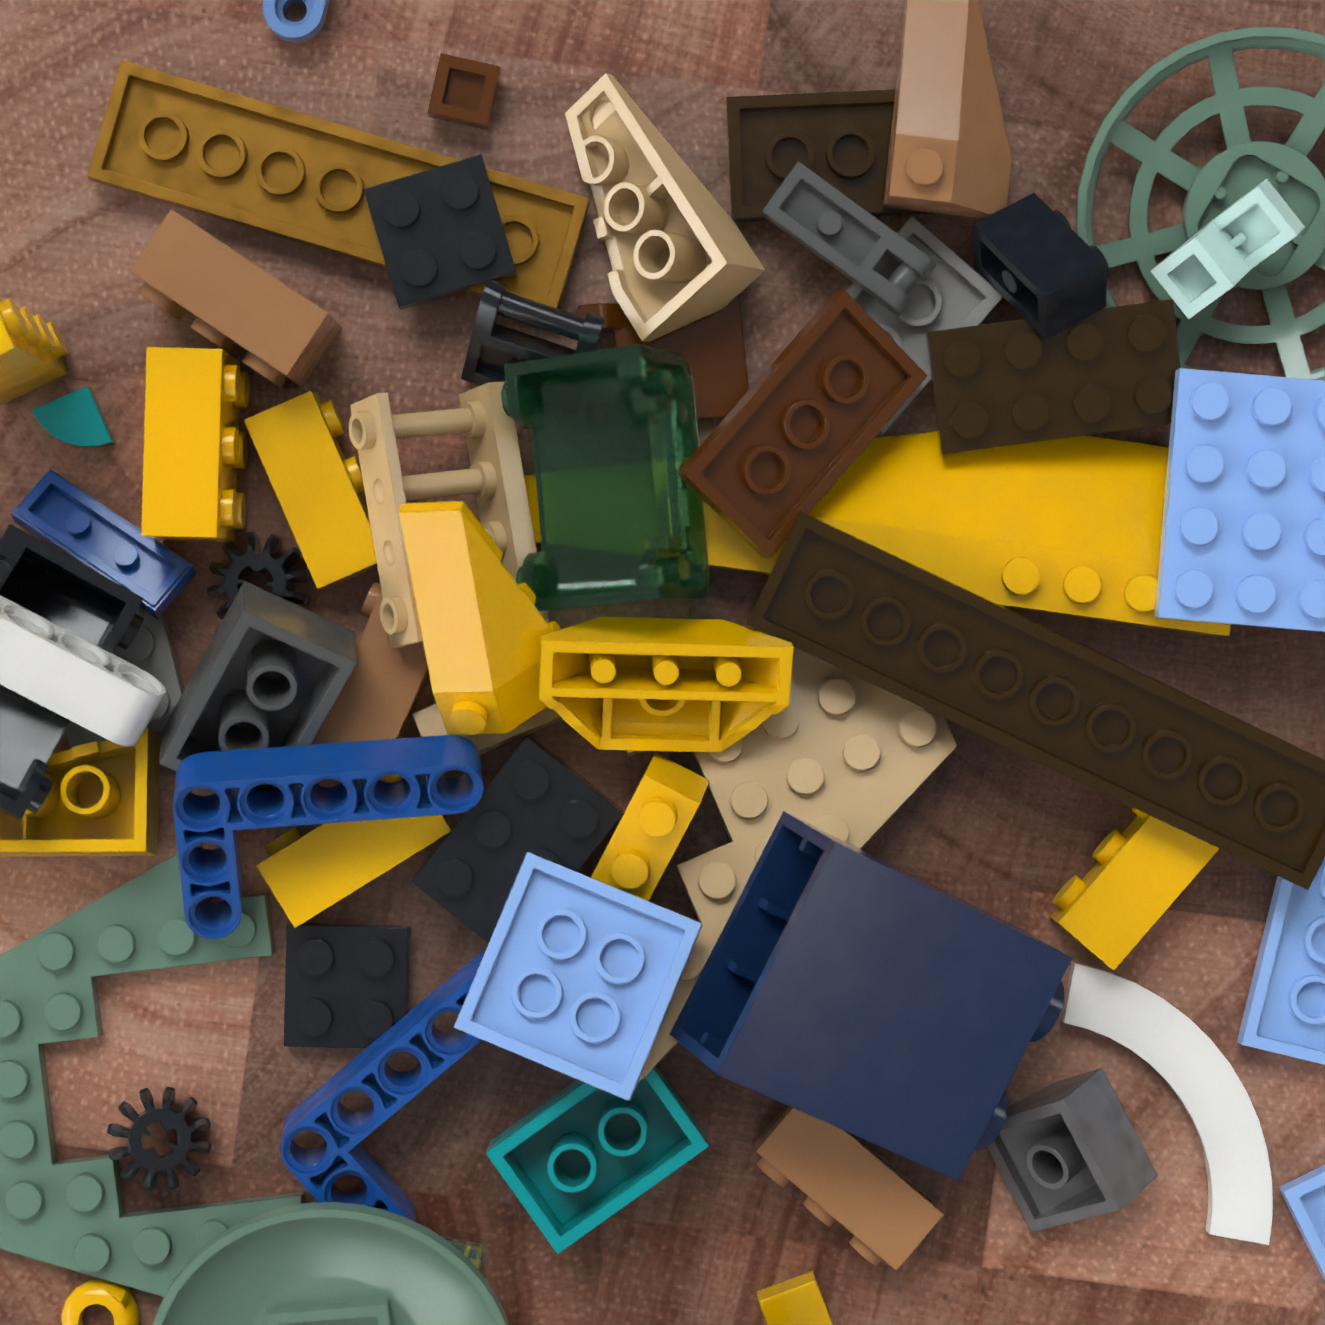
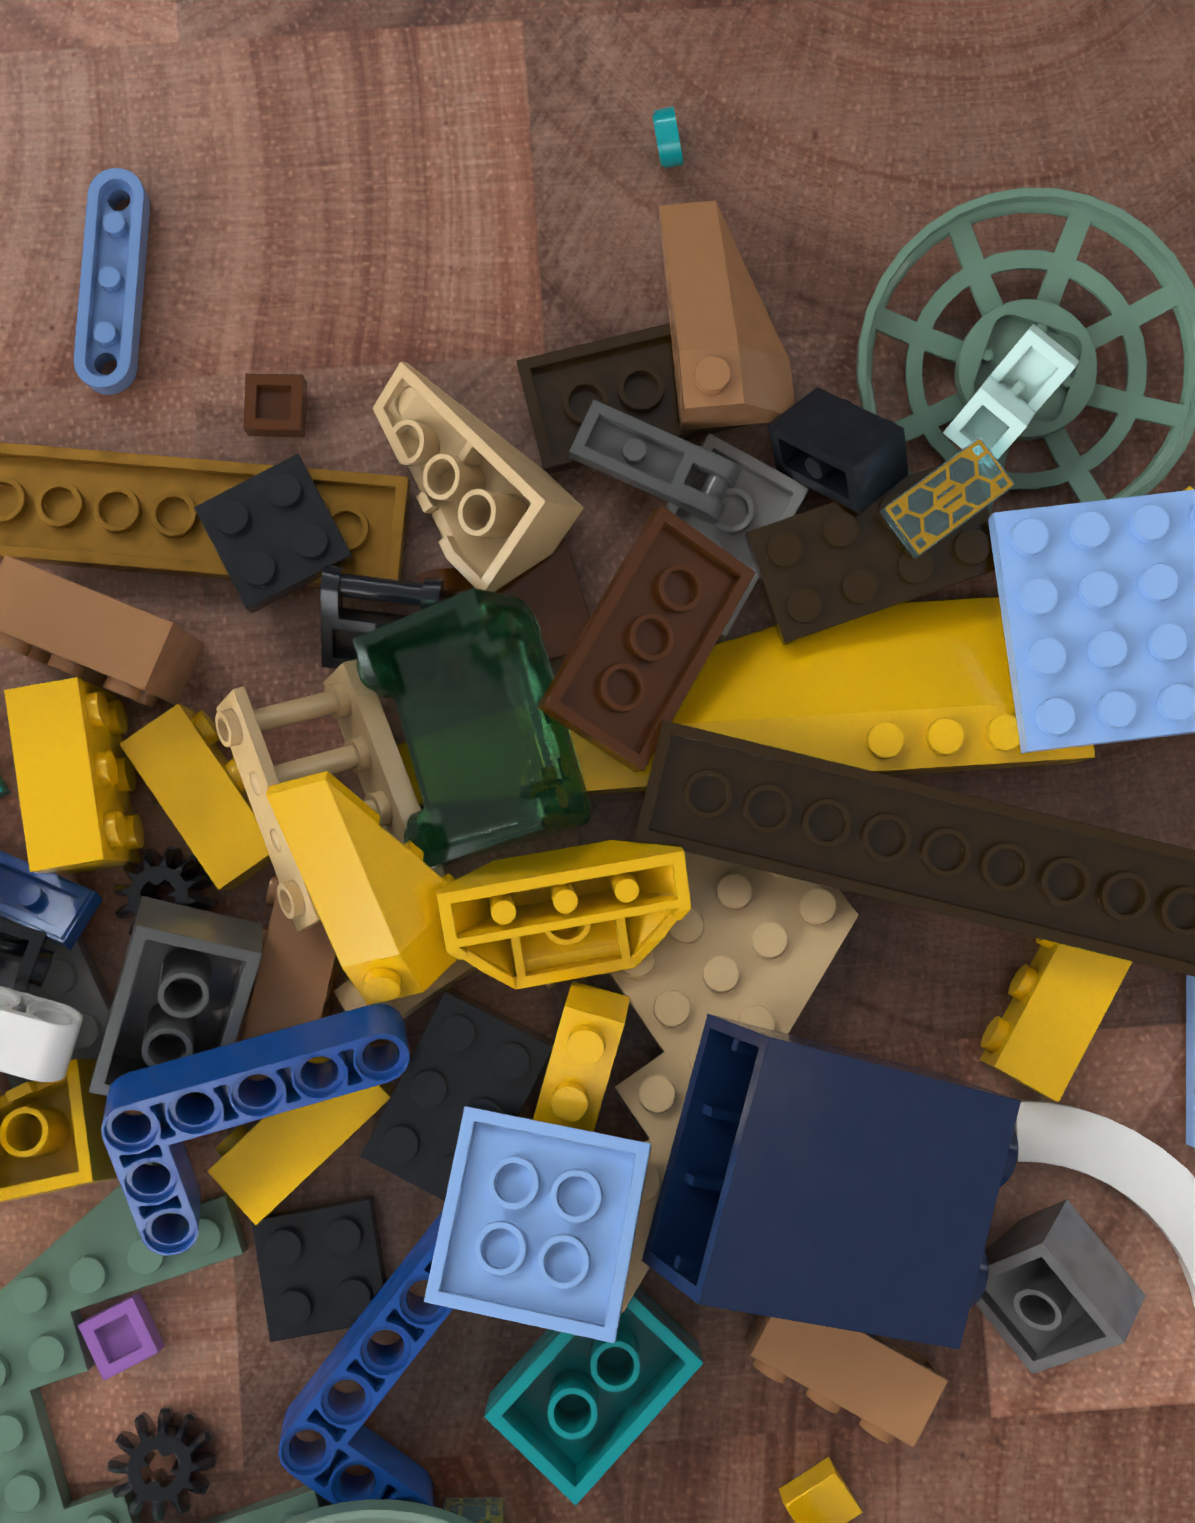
camera: 10 degrees left, 5 degrees down
none -> medium lavender plate [78,1291,165,1381]
none -> tile [879,437,1016,559]

